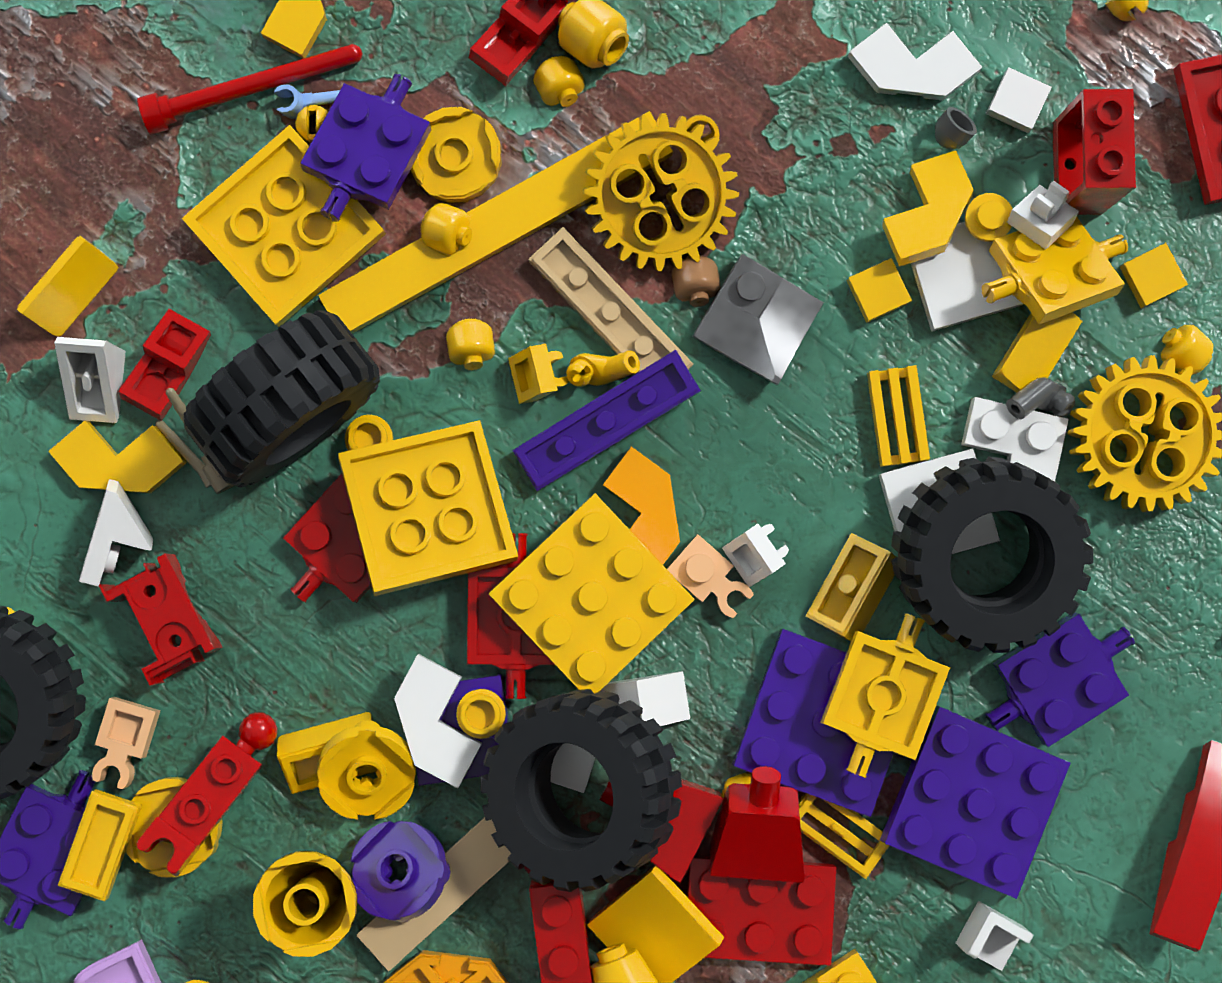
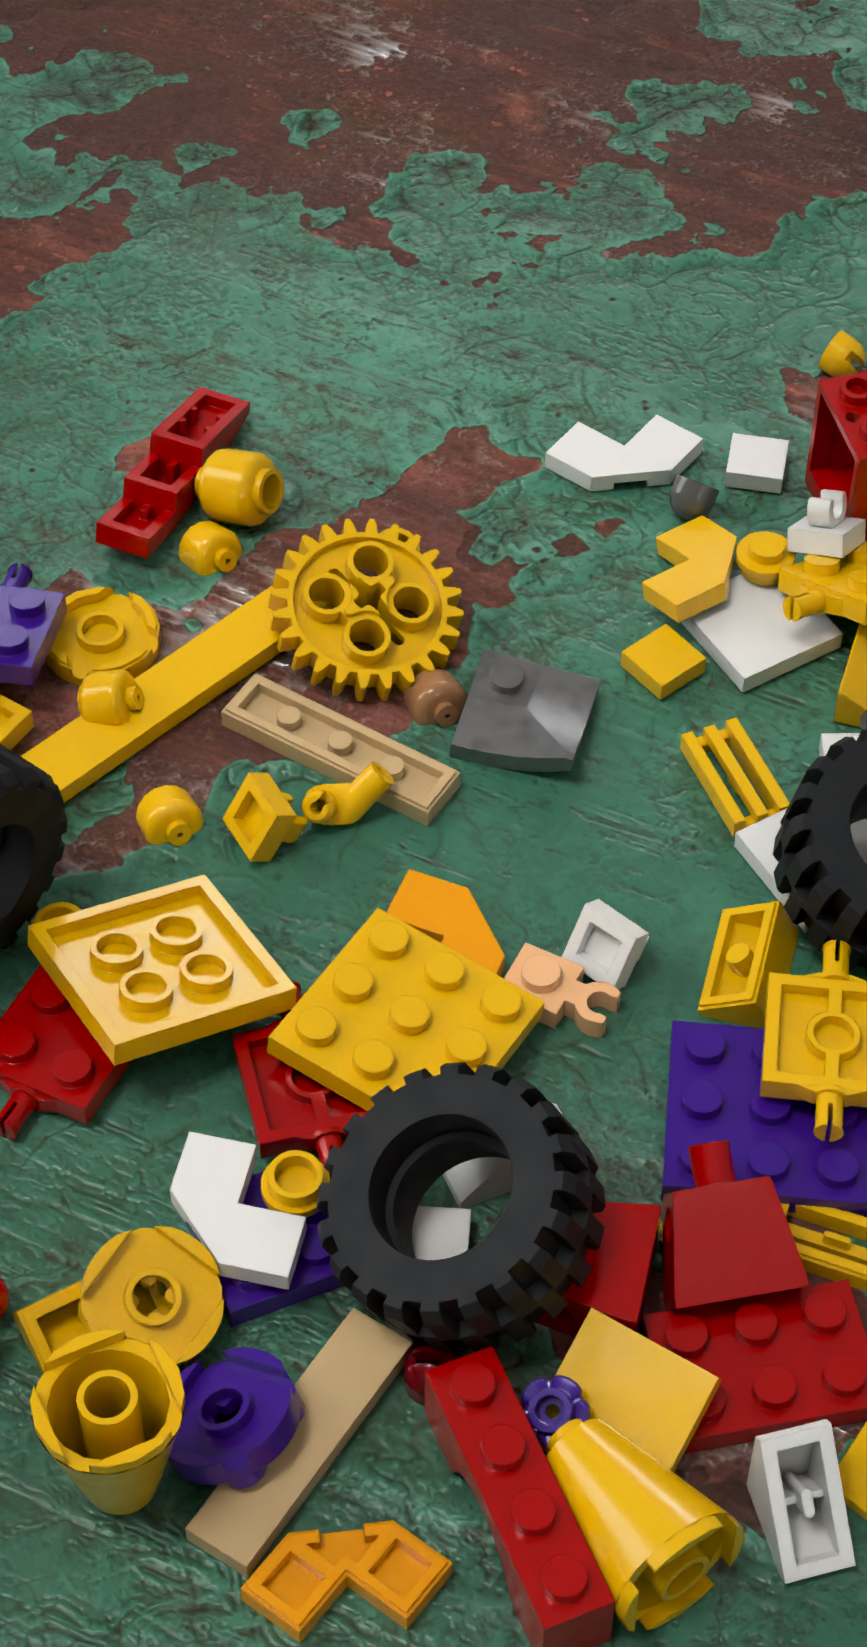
camera: 15 degrees left, 35 degrees down
dark purple tile [512,350,701,491] -> none
none -> dark purple plate [521,1375,590,1448]

